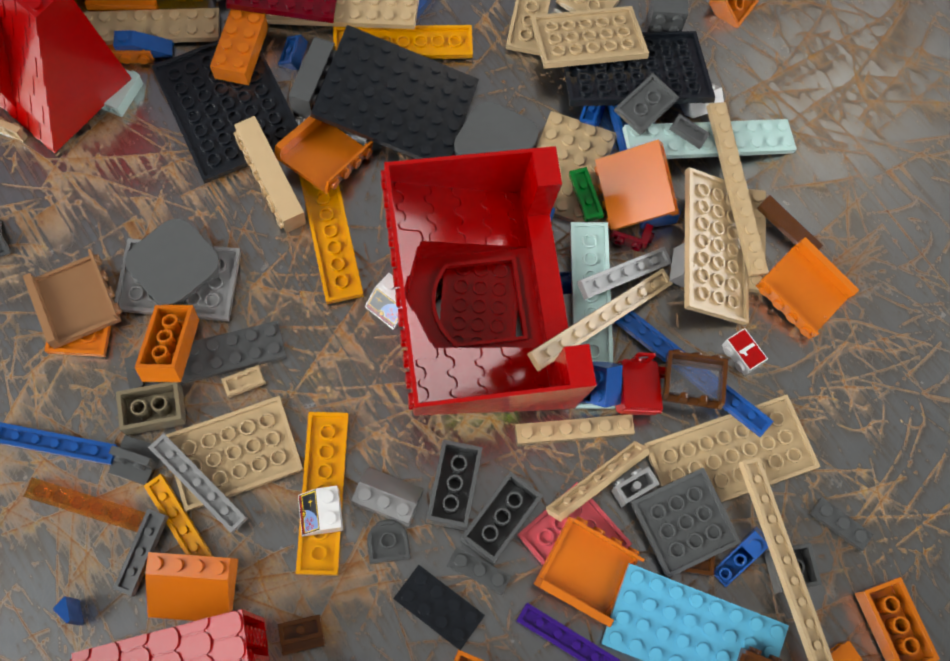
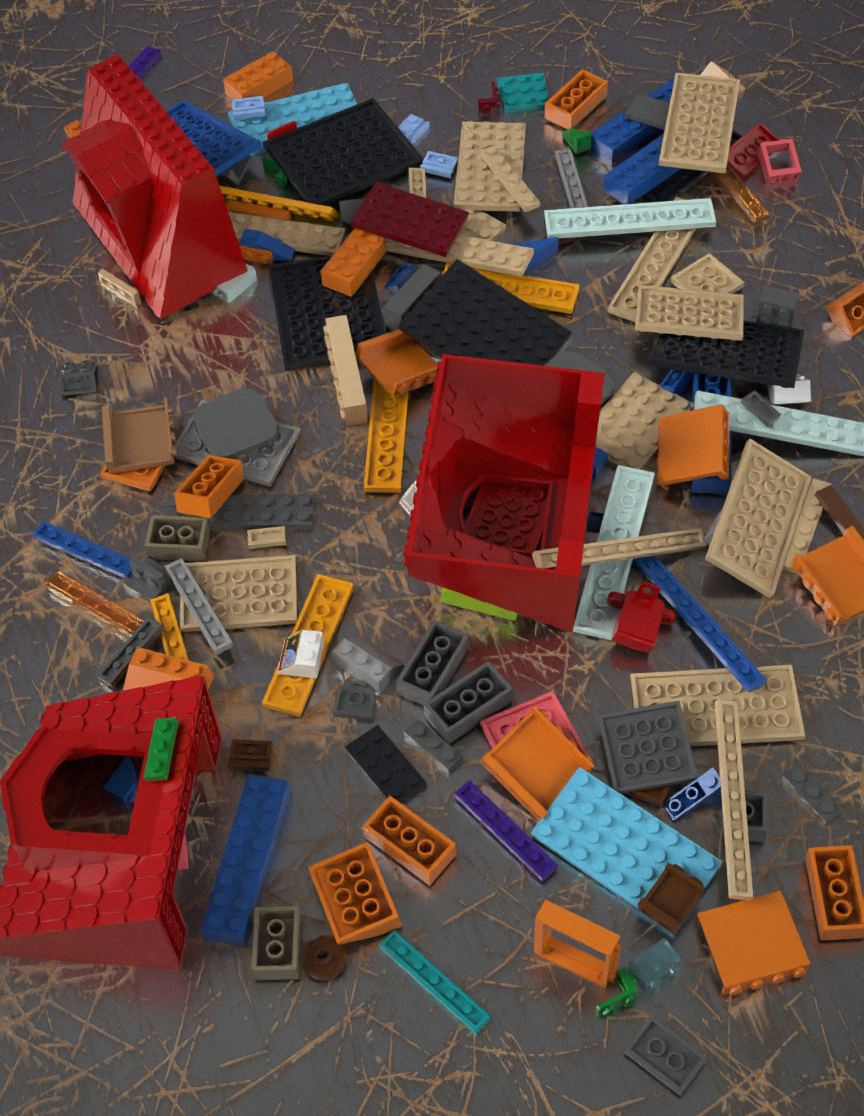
camera: 25 degrees right, 15 degrees down
blue slope [53,596,84,626] -> none
tan plate [515,415,635,445] -> none
tan plate [546,441,650,522] -> none
green plate [568,167,604,222] -> none
light grey plate [577,246,672,300] -> none
blue slope [581,361,623,408] -> none
dark red bracket [609,224,655,252] -> none
light grey brick [611,467,660,508] -> none
dark grey tile [614,73,679,135] -> none
window [662,349,728,410] -> none
tan plate [706,102,769,277] -> none
brick [722,328,768,376] -> none

